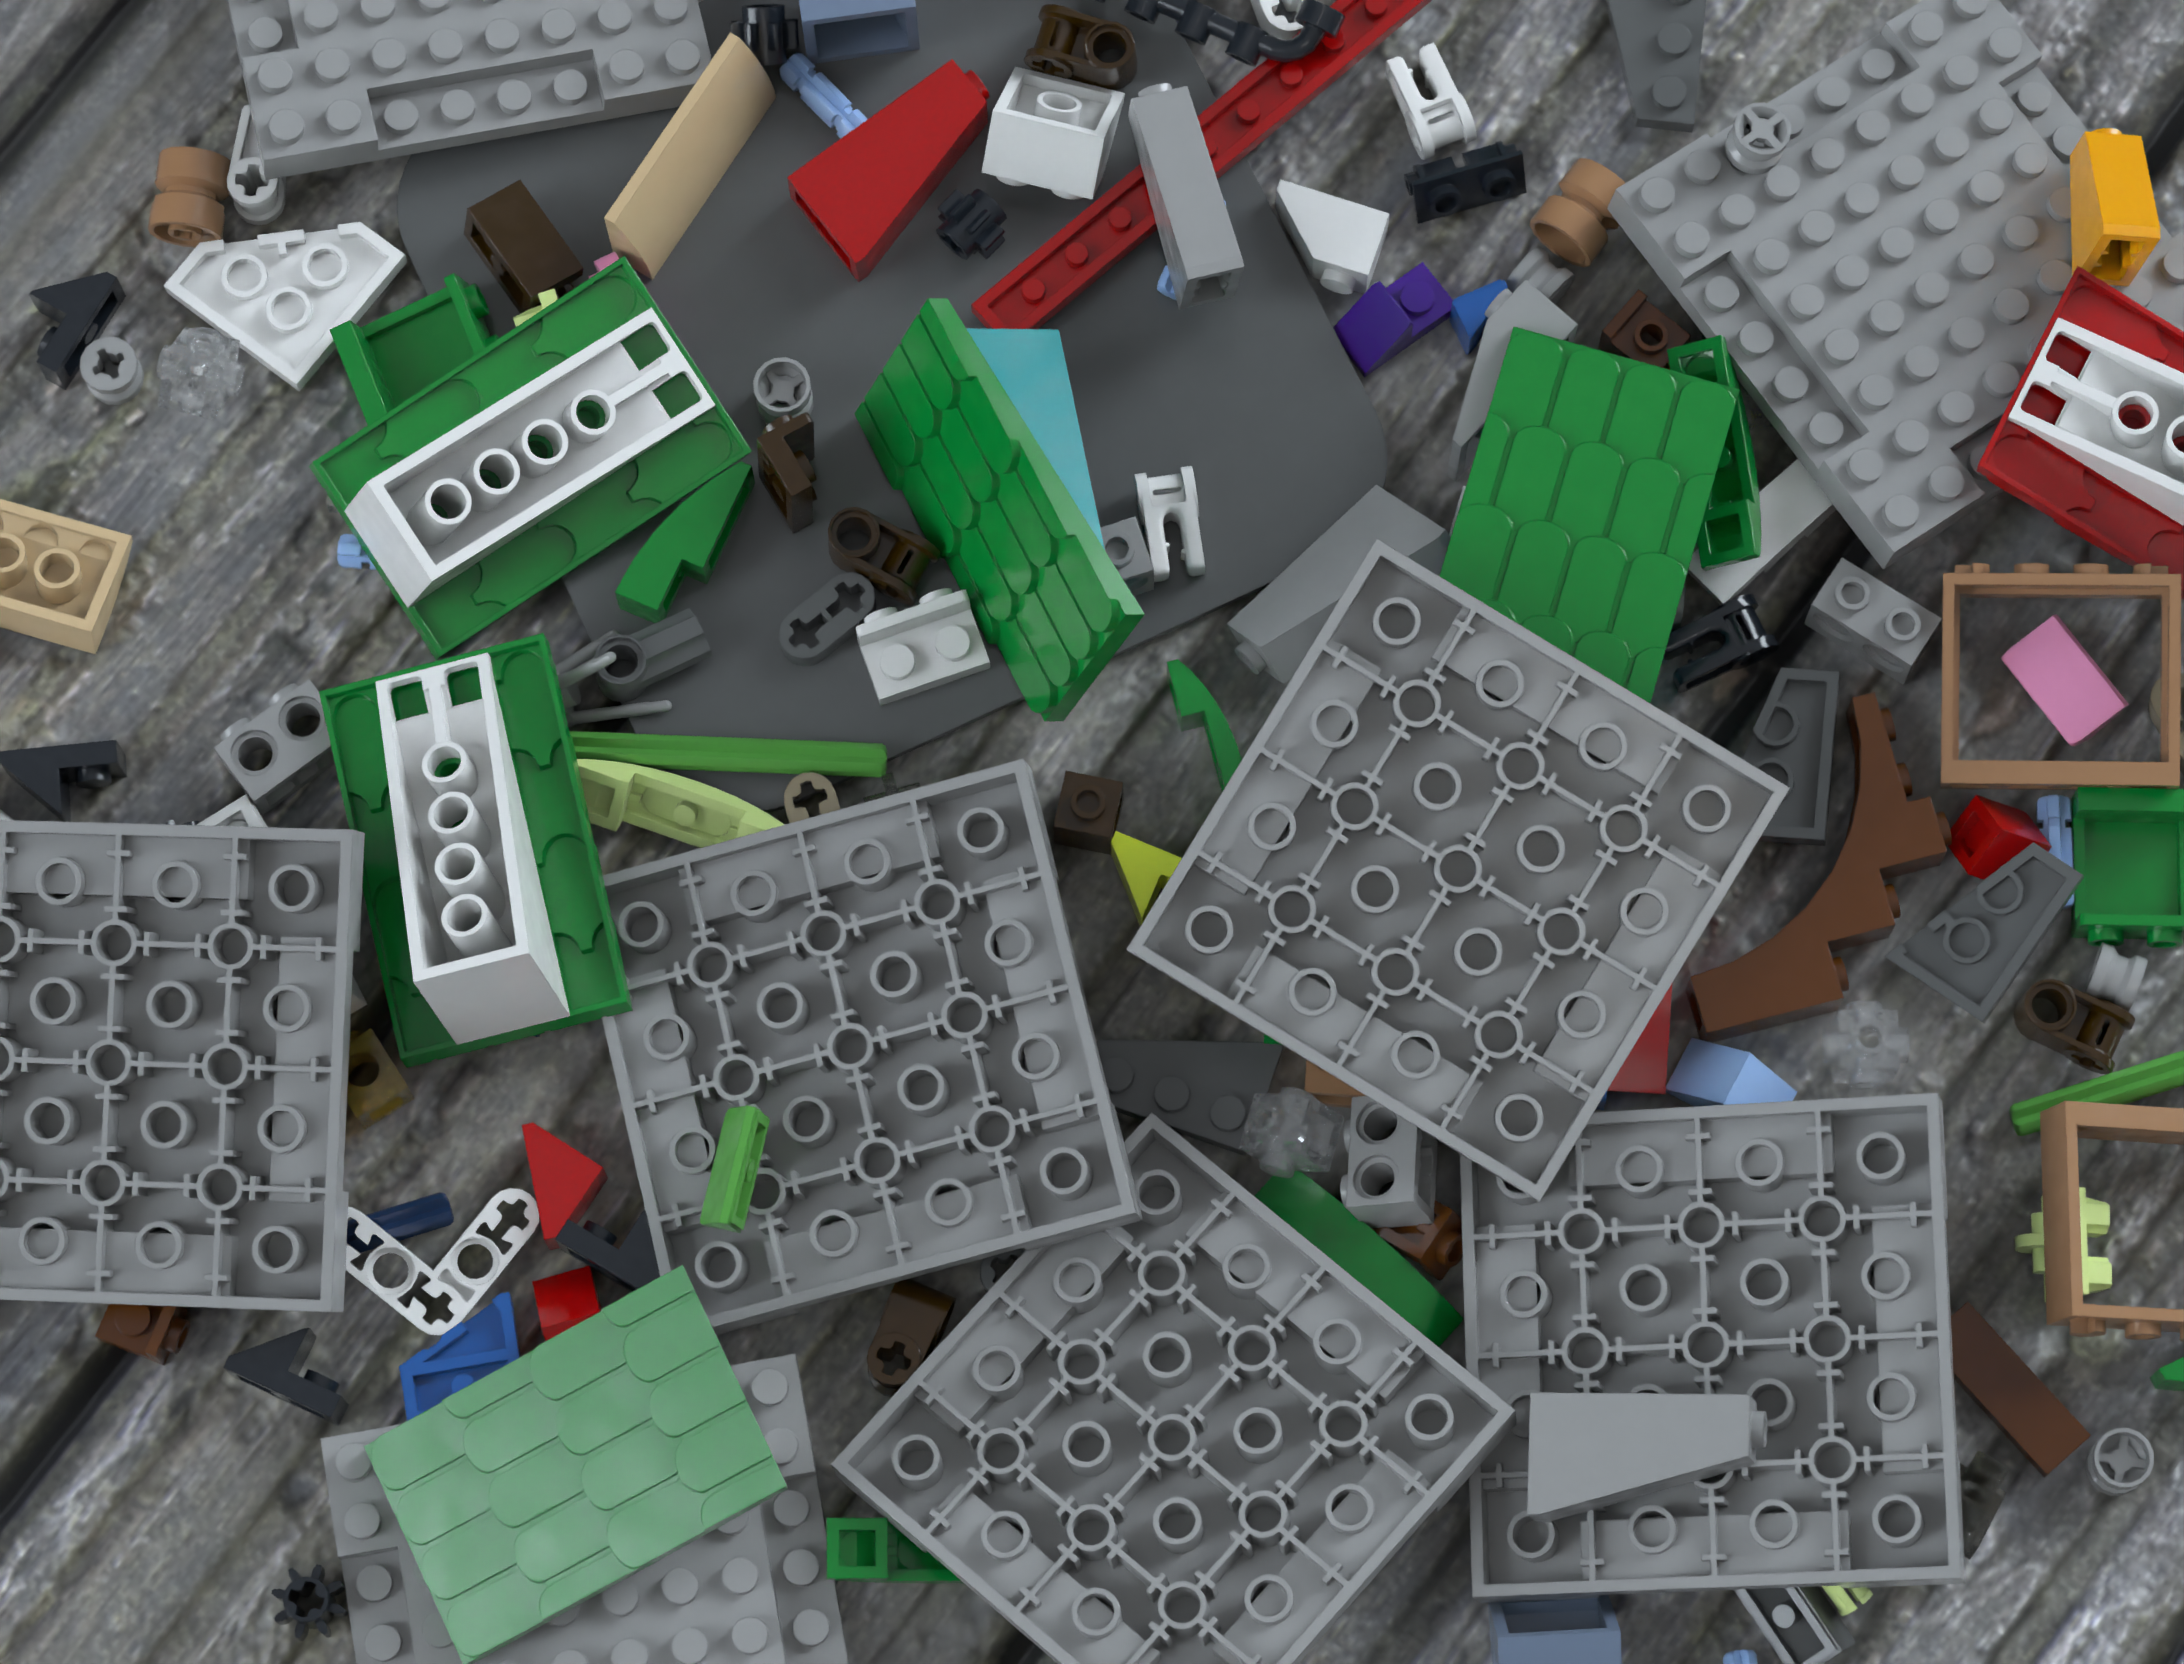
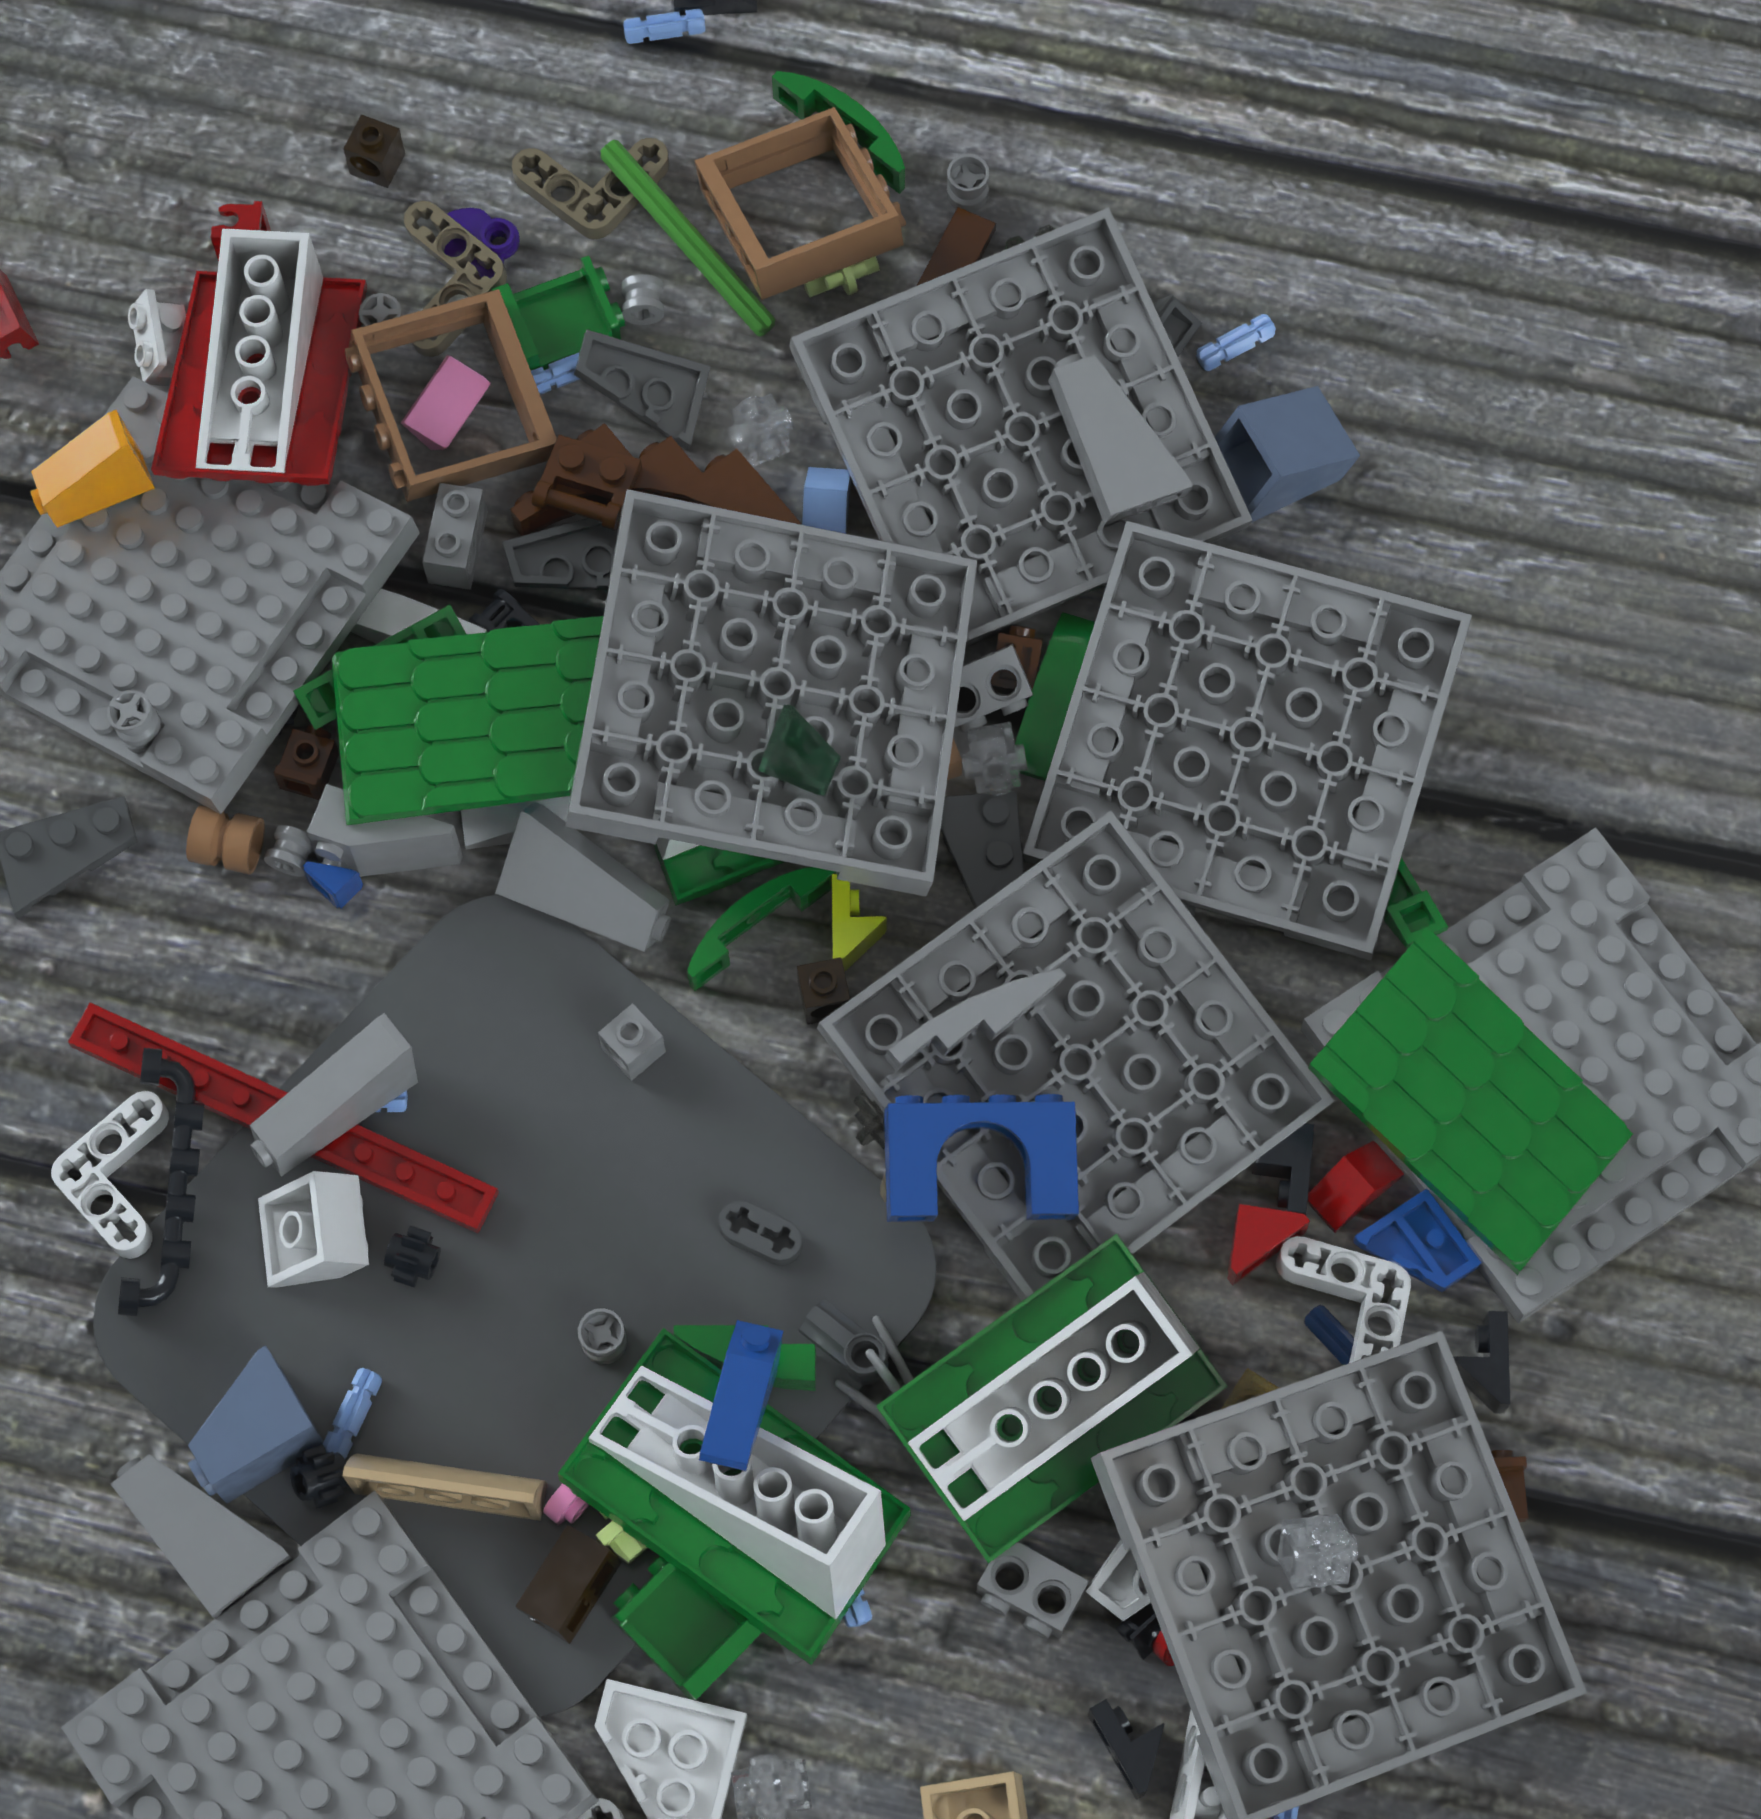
camera: 115 degrees left, 5 degrees down
black gear [271,1564,348,1641] -> none
bright green axle [569,731,888,777] -> none
yellowish green slope [577,759,785,848] -> none
bright green slope [700,1105,770,1233] -> none
dark brown bracket [757,412,817,534] -> none
red slope [787,59,990,283] -> none
dark brown piece [828,507,942,605] -> none
green piece [854,298,1145,722] -> none
white bracket [855,588,990,706] -> none
dark brown piece [867,1279,956,1397] -> none
dark brown piece [1024,4,1138,90] -> none
white piece [1134,466,1205,582] -> none
white slope [1276,179,1389,294] -> none
dark purple slope [1333,262,1453,377] -> none
white piece [1385,43,1477,160] -> none
black hinge [1404,140,1527,224] -> none
red panel [1948,795,2052,880] -> none
dark brown piece [2013,979,2135,1075] -> none
none -> reddish brown plate [532,435,642,531]
none -> blue slope [699,1320,783,1471]
none -> clear green slope [758,705,841,795]
none -> light grey slope [884,968,1066,1072]
none -> blue arch [884,1094,1079,1222]
none -> clear brick [1277,1514,1358,1589]

